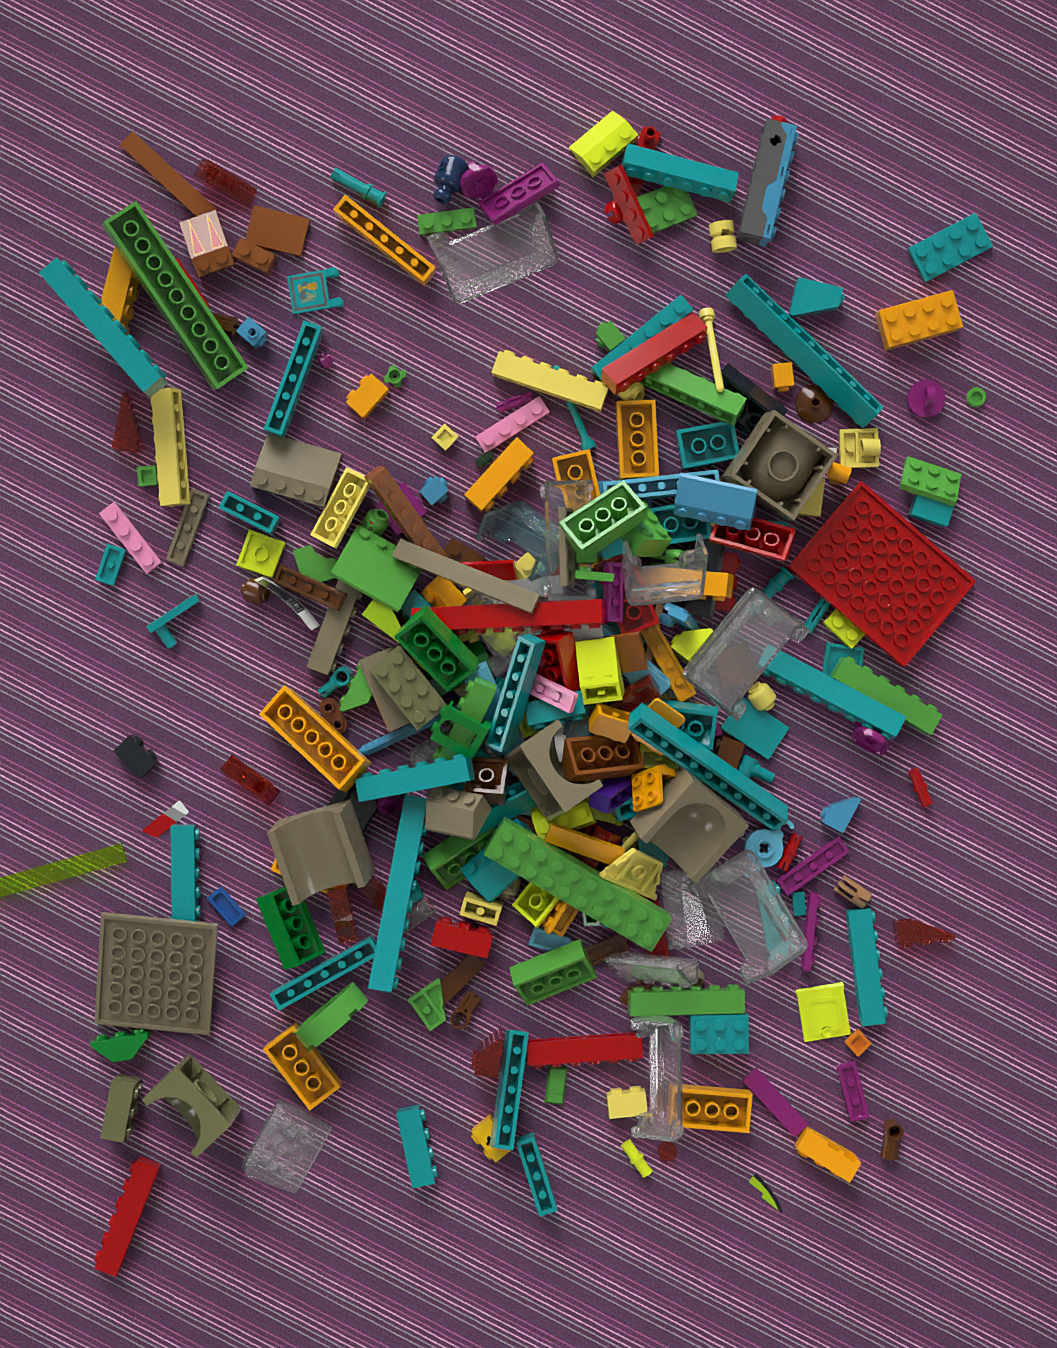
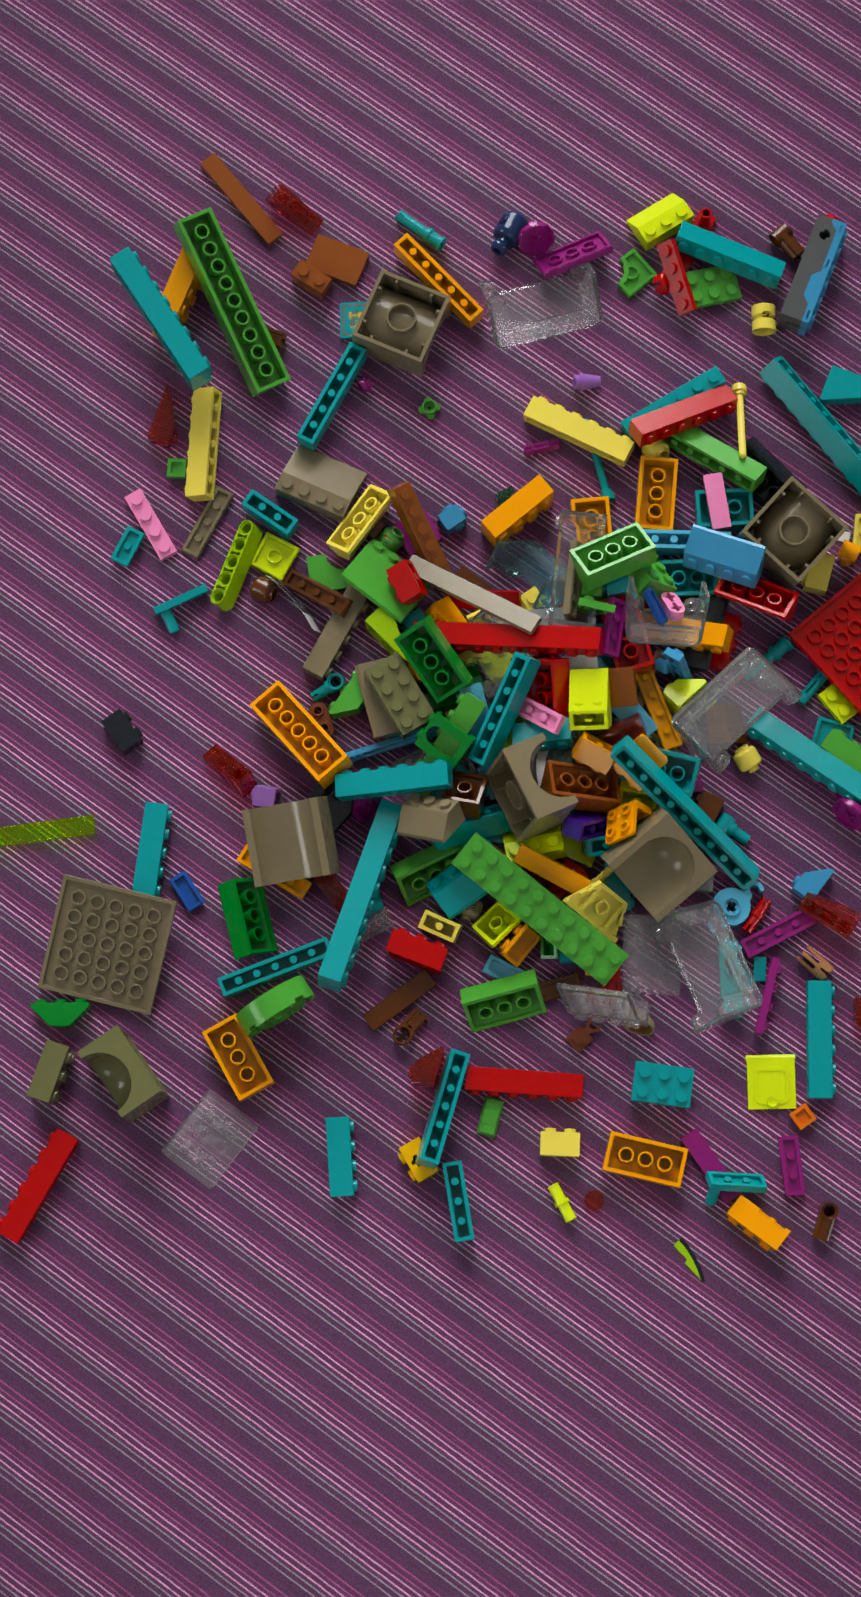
camera: 10 degrees right, 10 degrees down
sticker [143,801,189,838] -> none
slope [180,210,236,278] -> none
dark azure brick [236,317,268,349] -> none
clear red slope [327,885,359,944] -> none
light orange brick [346,374,390,420] -> none
bright green wing [408,977,446,1031] -> none
bright green plate [417,208,477,236] -> none
light yellow plate [432,423,459,451] -> none
bright pink plate [475,396,550,454] -> none
bright green brick [595,321,625,353] -> none
bright green brick [628,984,745,1016] -> none
clear windscreen [631,1015,684,1142] -> none
teal tile [720,696,789,760] -> none
light orange brick [770,362,794,392] -> none
reddish brown dish [795,384,833,423] -> none
none -> lime beam [210,520,263,611]
none -> medium lavender brick [251,784,283,807]
none -> dark tan piece [352,269,451,377]
none -> reddish brown tile [368,520,385,540]
none -> red brick [386,559,428,606]
none -> medium lavender cone [573,373,601,391]
none -> bright green tile [617,248,657,299]
none -> blue tile [643,586,668,625]
none -> bright pink beam [660,592,685,621]
none -> bright pink tile [703,472,732,531]
none -> teal piece [705,1171,768,1206]
none -> reddish brown piece [768,223,805,261]
none -> clear red slope [797,892,861,939]

